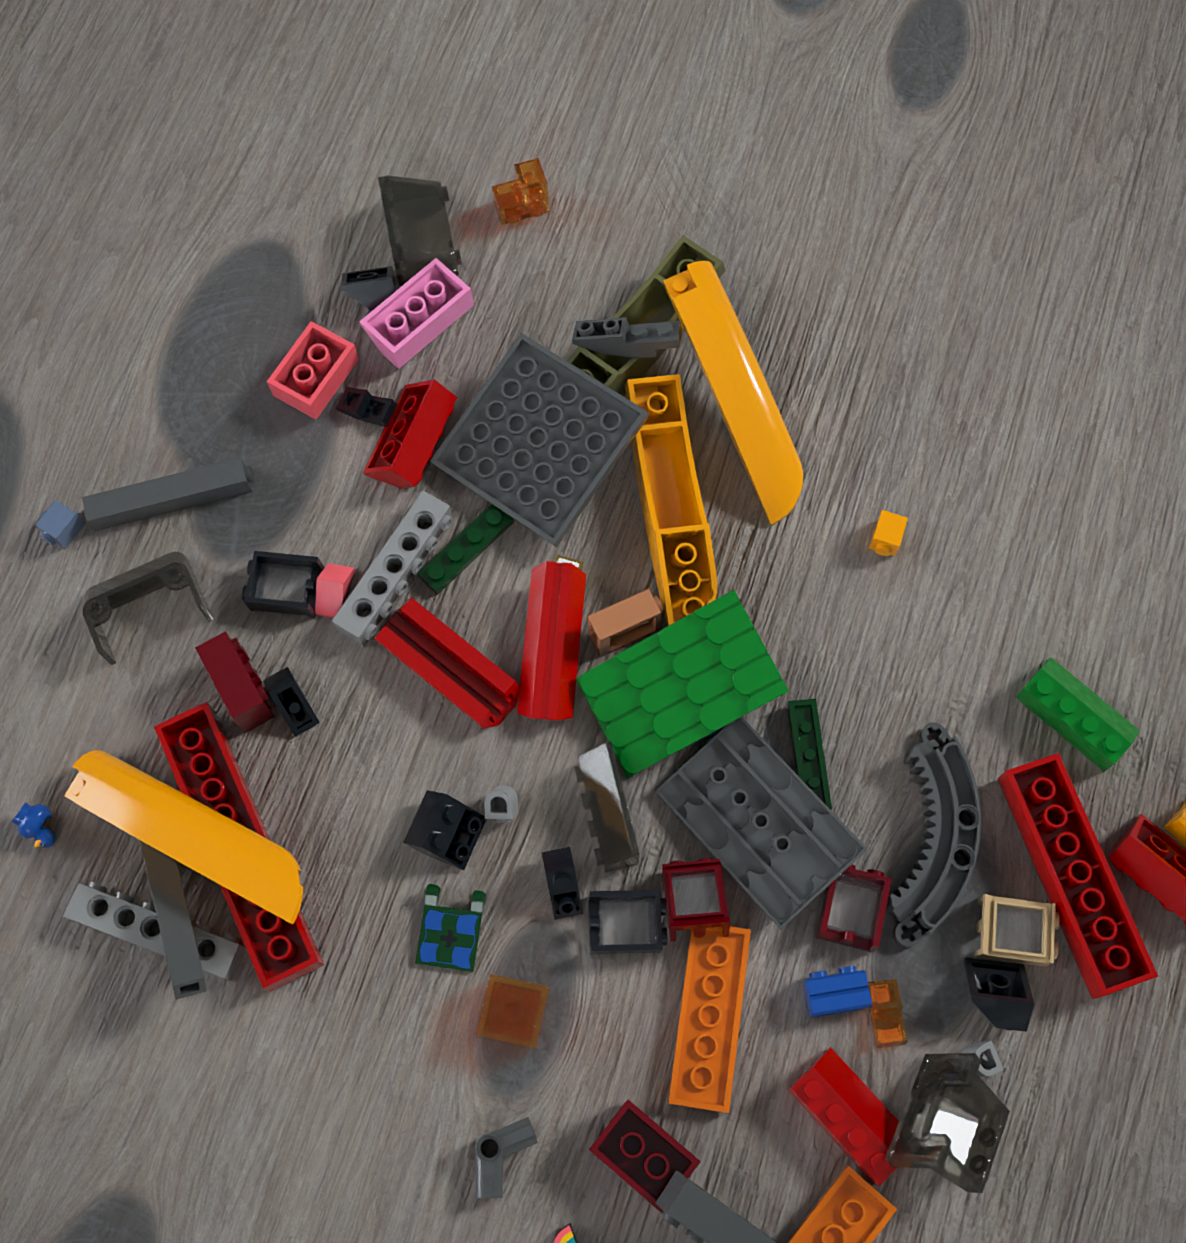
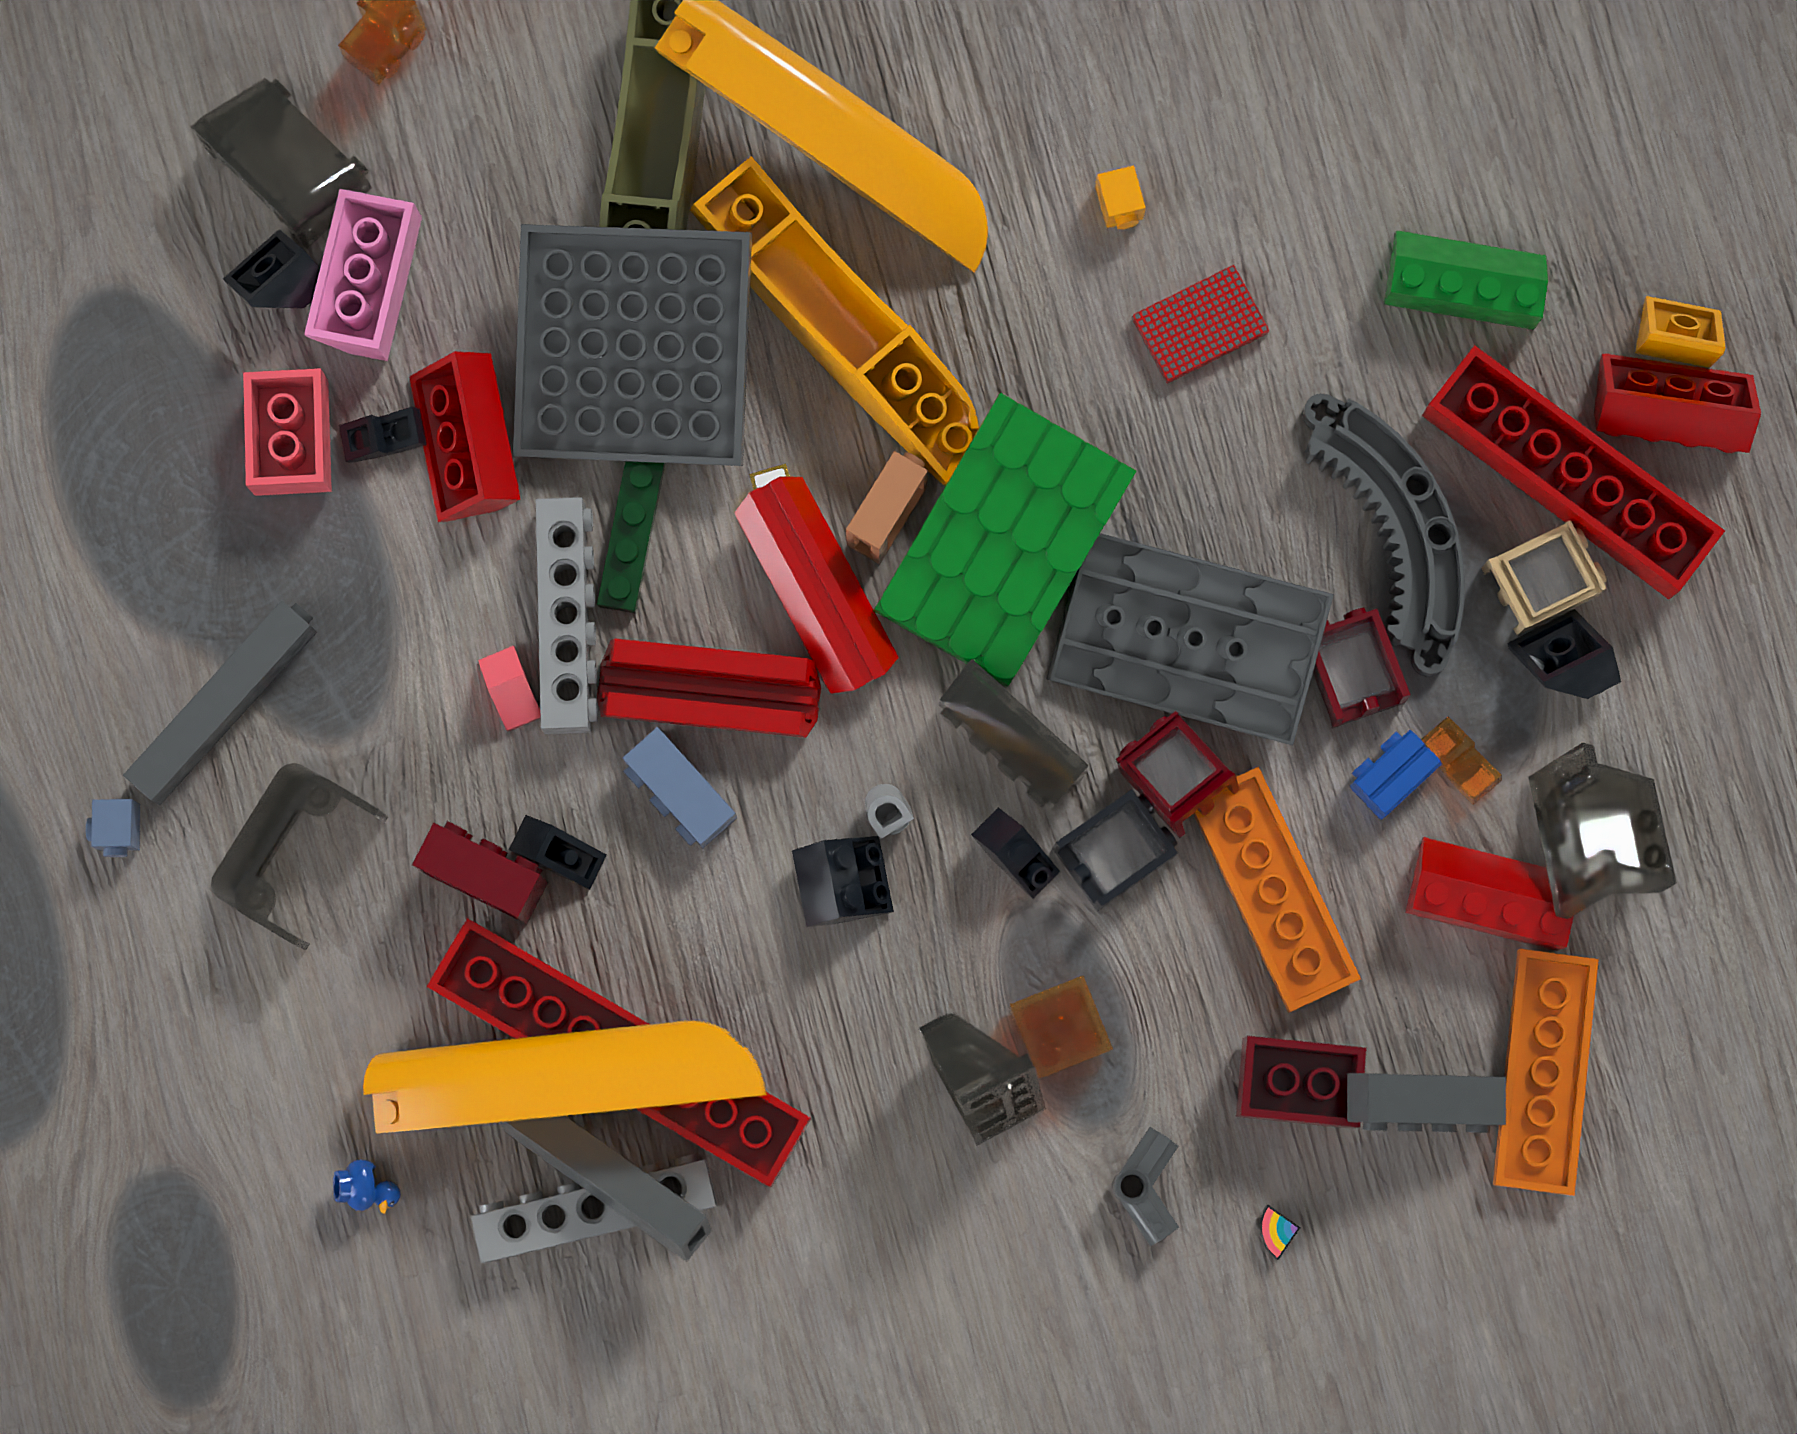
camera: 35 degrees left, 10 degrees up
window [242,551,325,618] -> none
dark green flag [415,884,486,972] -> none
dark grey slope [572,317,683,358] -> none
dark green plate [787,699,832,810] -> none
light grey plate [959,1040,1003,1078] -> none
none -> sand blue brick [623,727,737,849]
none -> clear smoke windscreen [919,1013,1046,1146]
none -> red tile [1132,265,1269,384]

